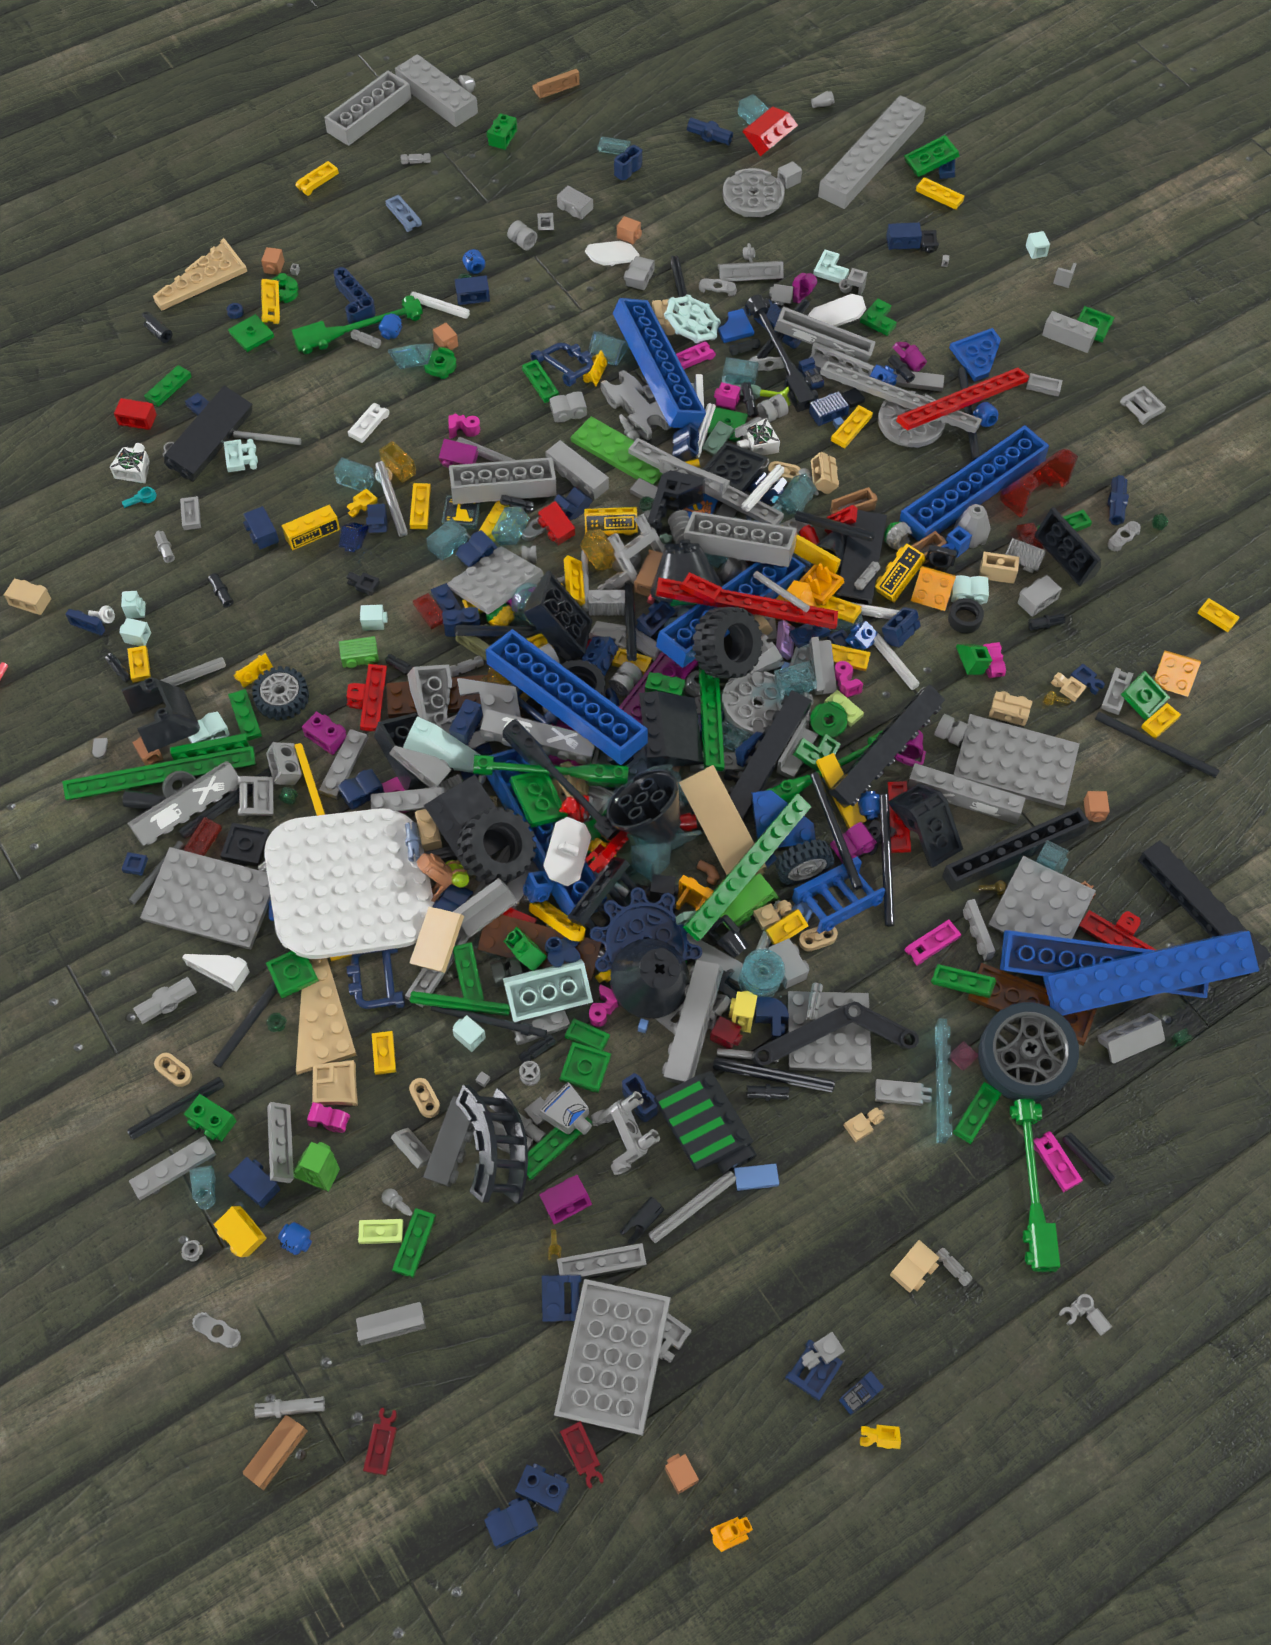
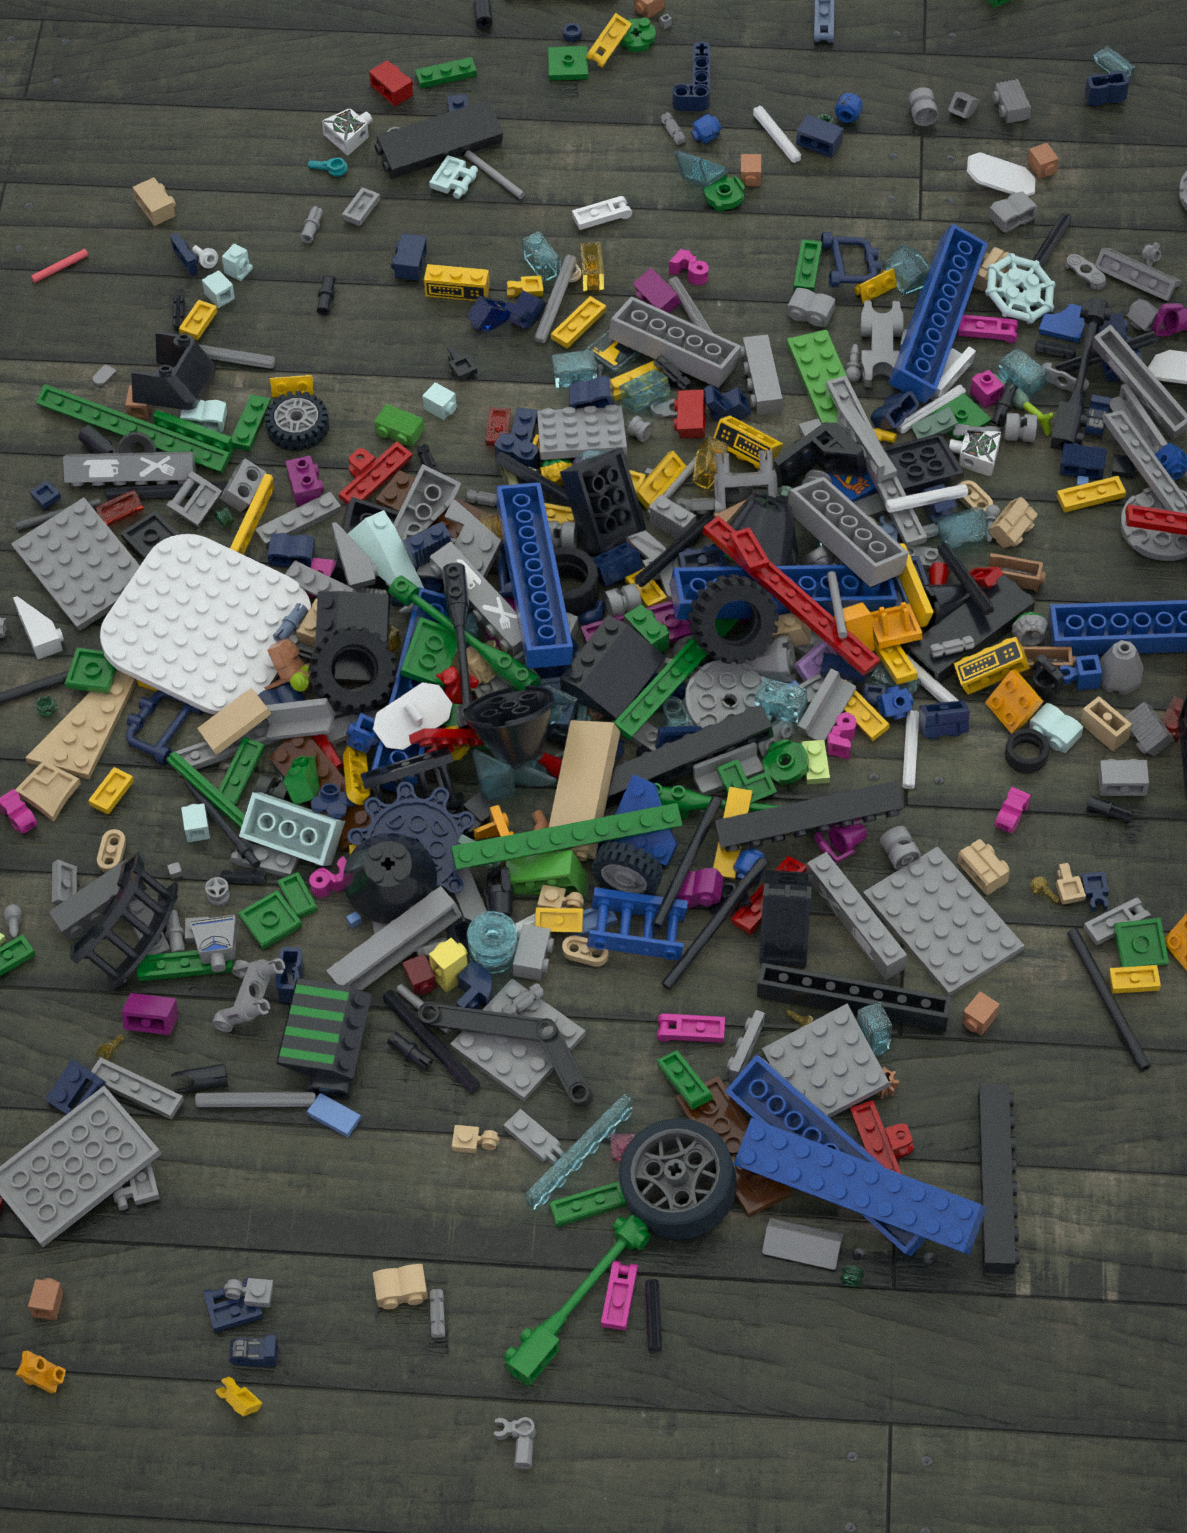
camera: 40 degrees right, 5 degrees down
green bar [292,295,423,354] -> none
green slope [956,644,992,675] -> none

